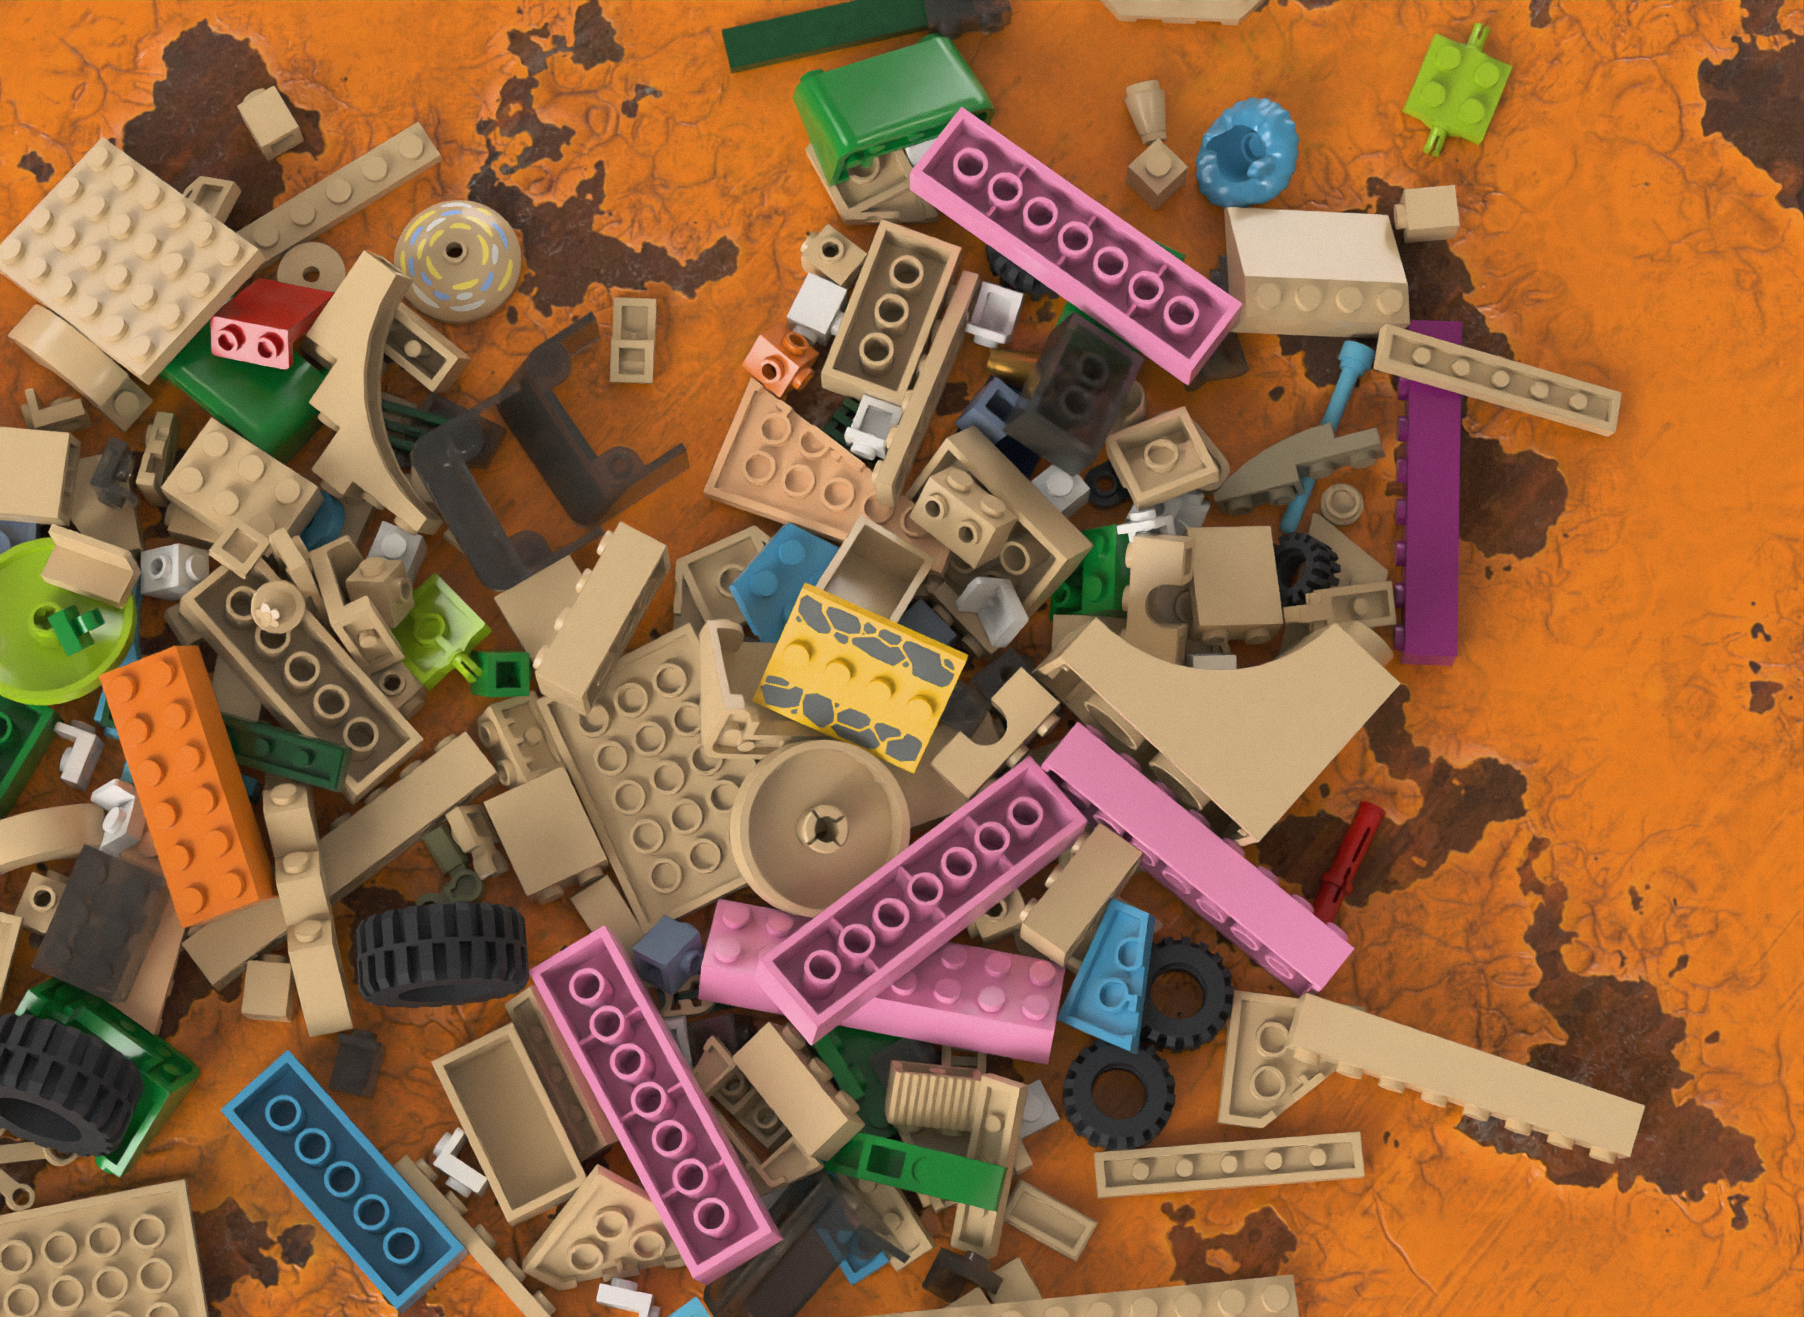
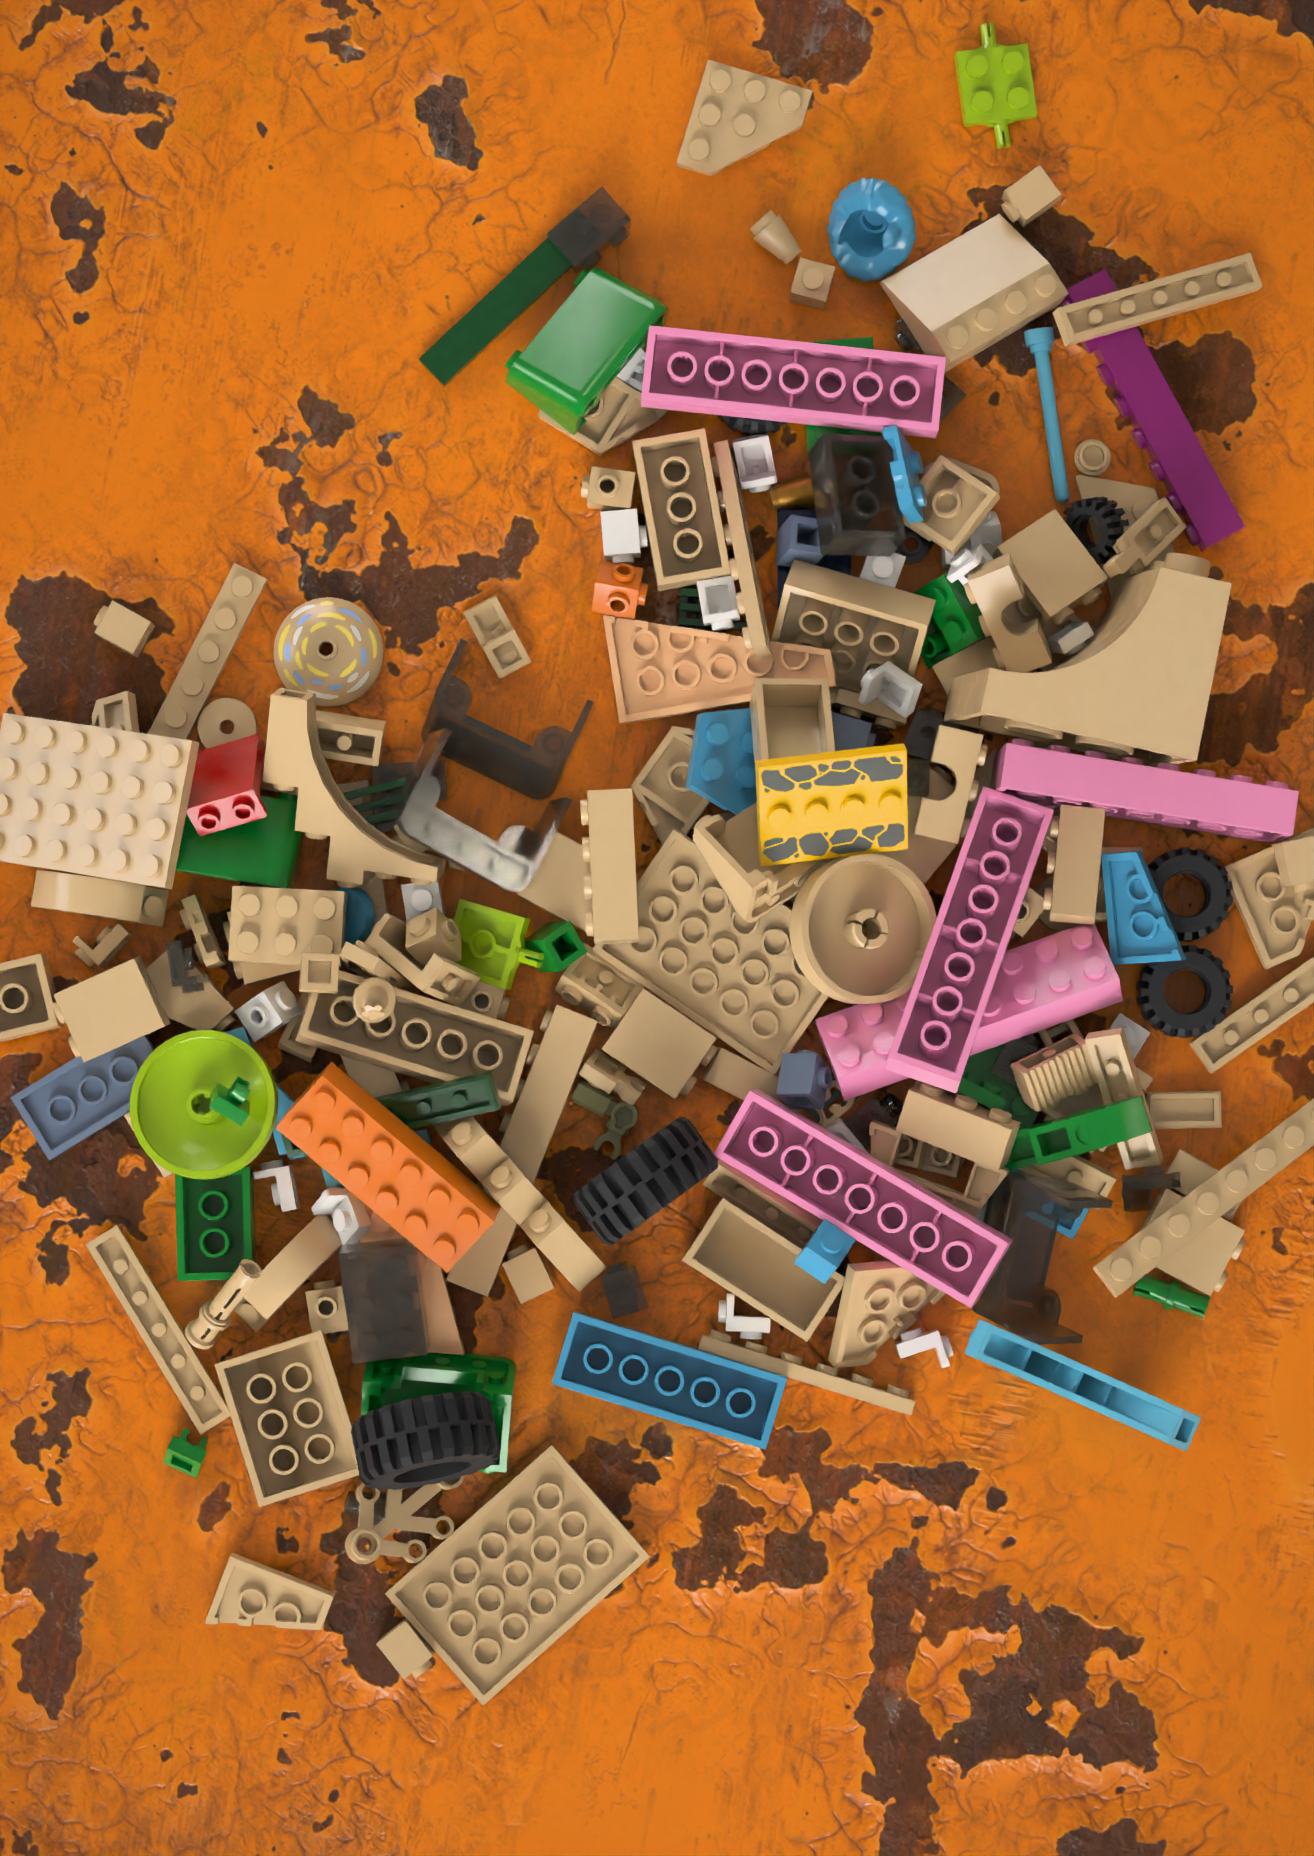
camera: 30 degrees left, 10 degrees up
tan panel [41,524,141,610] -> none
tan brick [909,466,1018,569] -> none
dark tan slope [1213,422,1386,516] -> none
red pin [1312,801,1386,924] -> none
none -> dark azure brick [794,1219,855,1284]
none -> dark azure wing [882,425,927,524]

